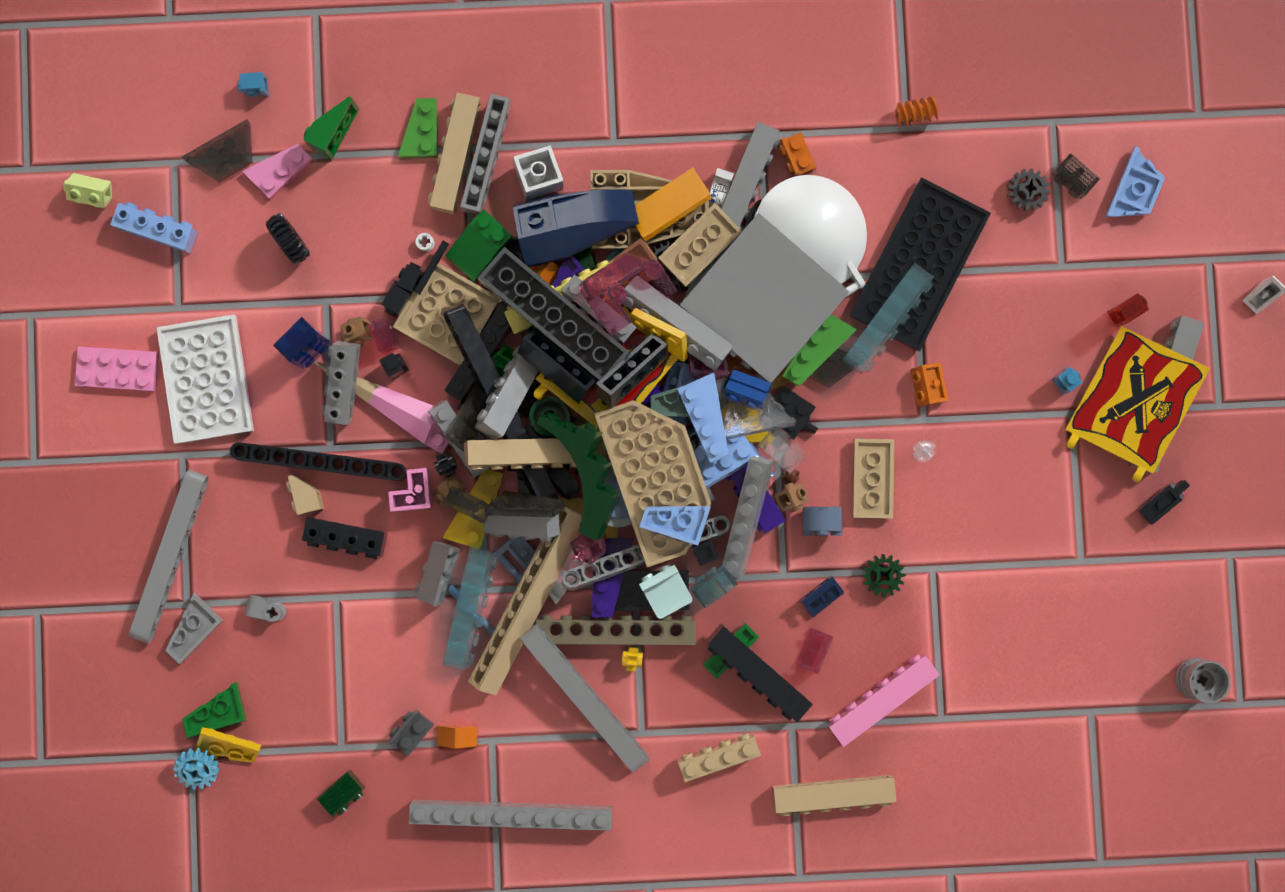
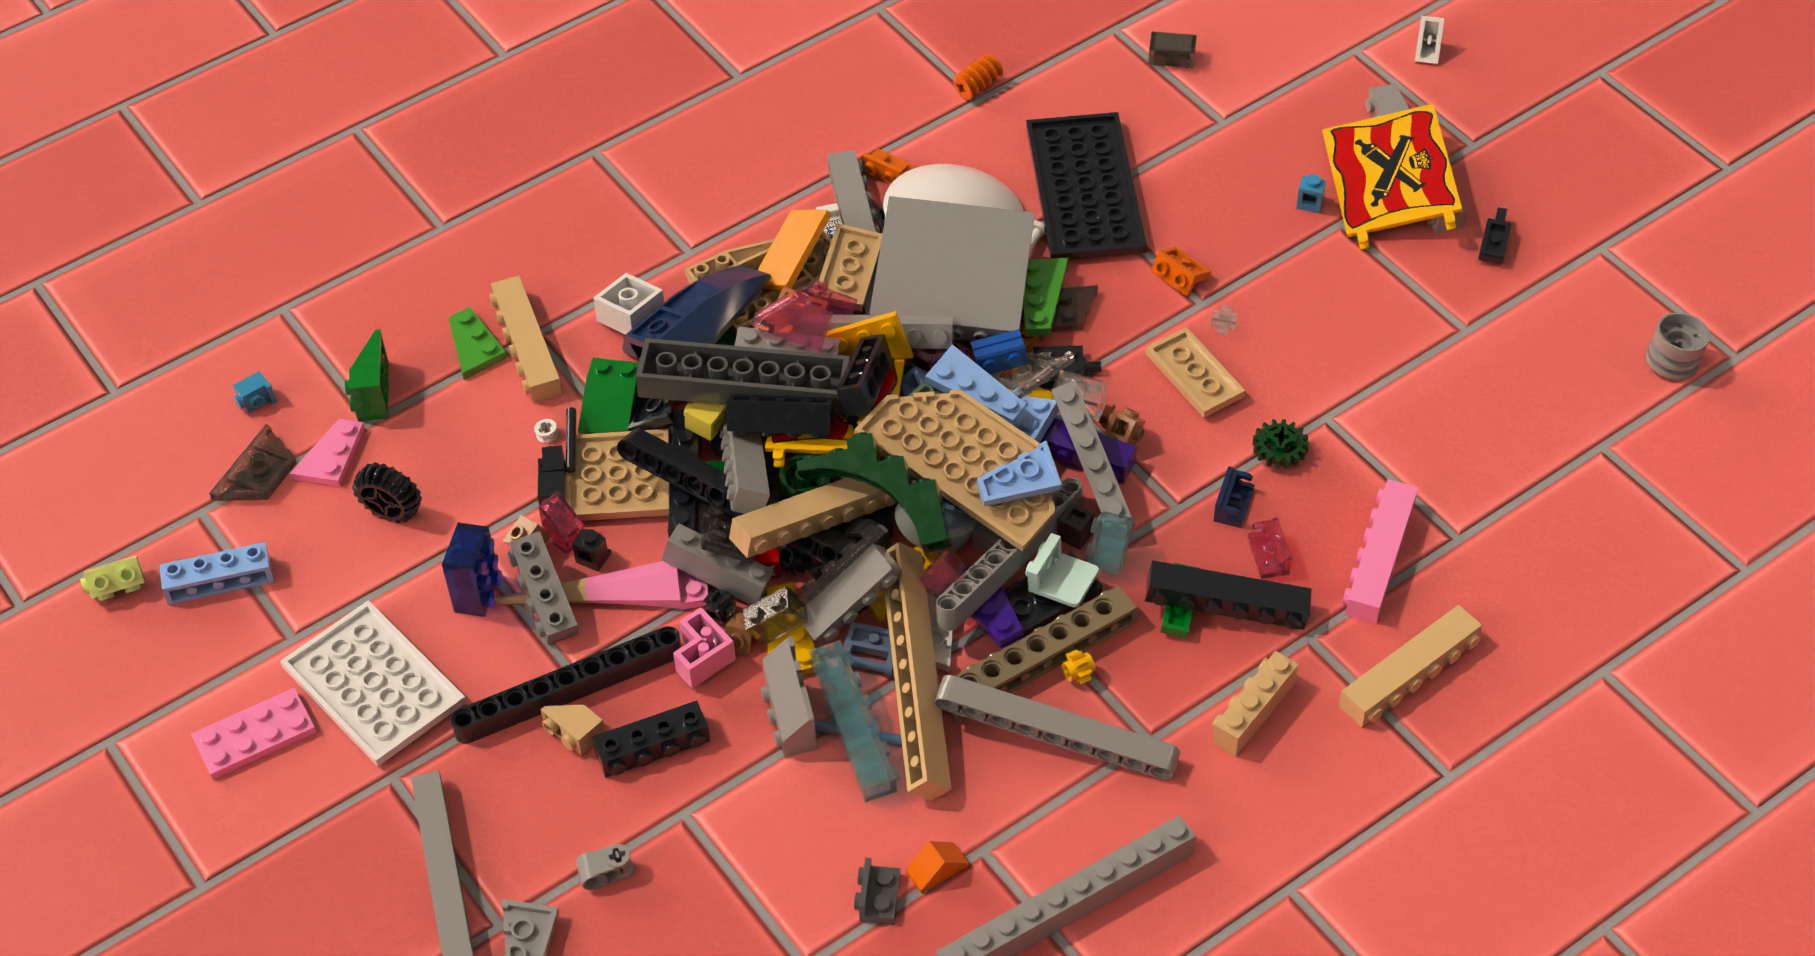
camera: 30 degrees left, 35 degrees down
light grey brick [460,94,511,215] -> none
sand blue brick [802,506,842,536] -> none
clear light blue brick [842,263,934,374] -> none
dark grey gear [1006,168,1051,212] -> none
light blue wing [1105,146,1165,217] -> none
clear red brick [1107,293,1149,328] -> none

